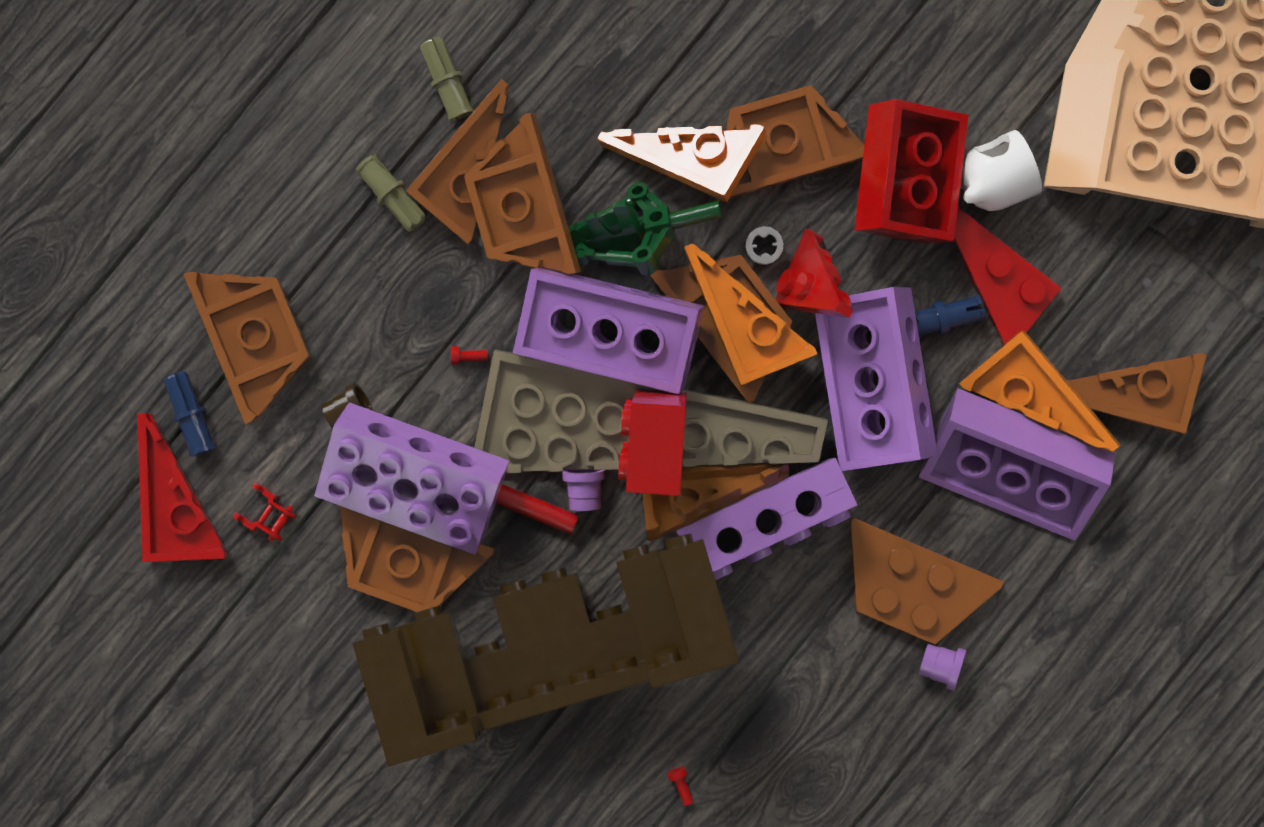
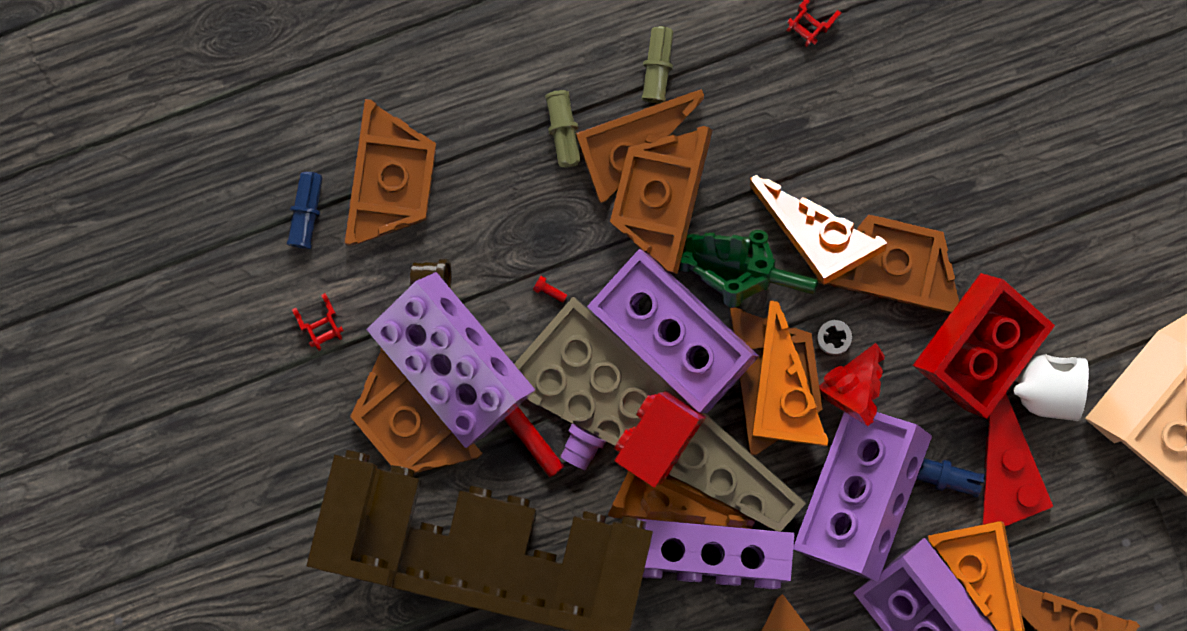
camera: 30 degrees right, 5 degrees down
red wing [137,413,228,562] -> none

